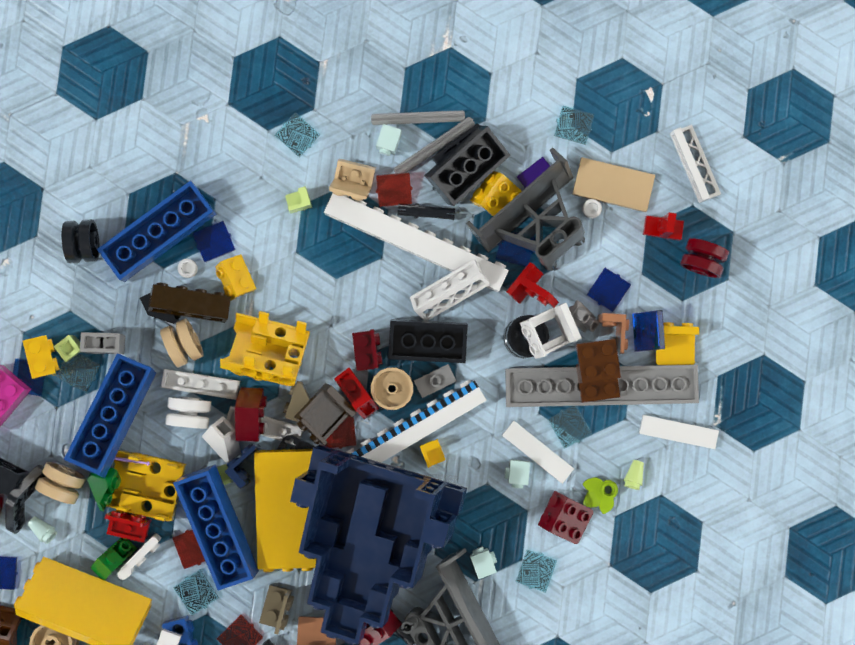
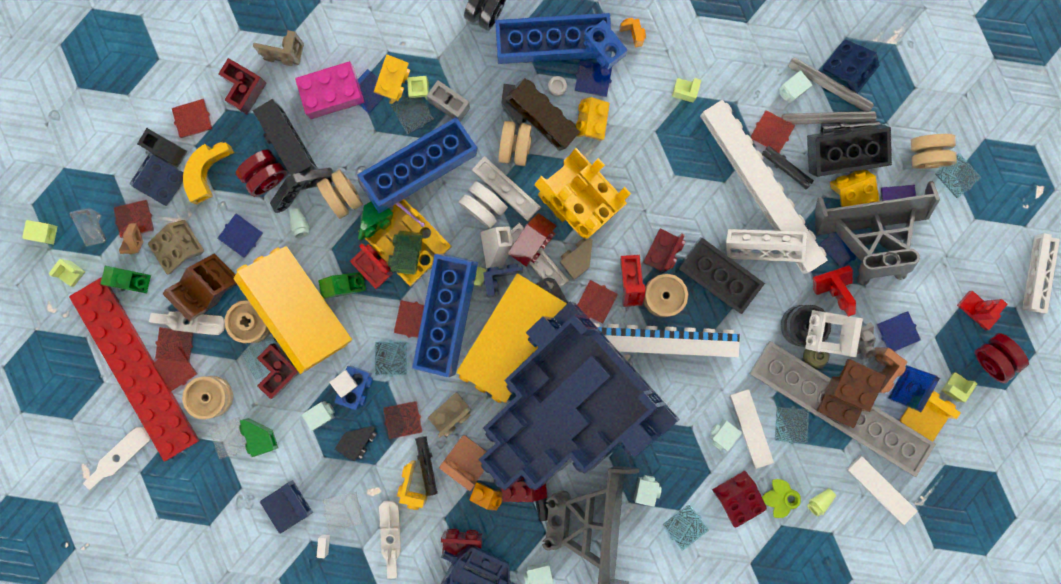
camera: 35 degrees right, 0 degrees up
white hinge [117,533,161,580] -> none
clear light blue piece [275,112,320,157] -> none
panel [294,383,357,446] -> none
tan bracket [329,158,376,201] -> none
light grey plate [414,364,456,398] -> none
yellow panel [420,439,445,468] -> none
tan tile [572,157,655,212] -> none
white tile [582,199,602,219] -> none
none -> clear green brick [388,231,423,275]
none -> blue brick [584,20,628,69]
none -> light orange bracket [619,18,646,48]
none -> olive cone [803,349,830,369]
none -> dark blue bracket [822,39,880,94]
none -> tan wheel [911,134,957,169]
none -> yellowish green panel [941,373,977,402]

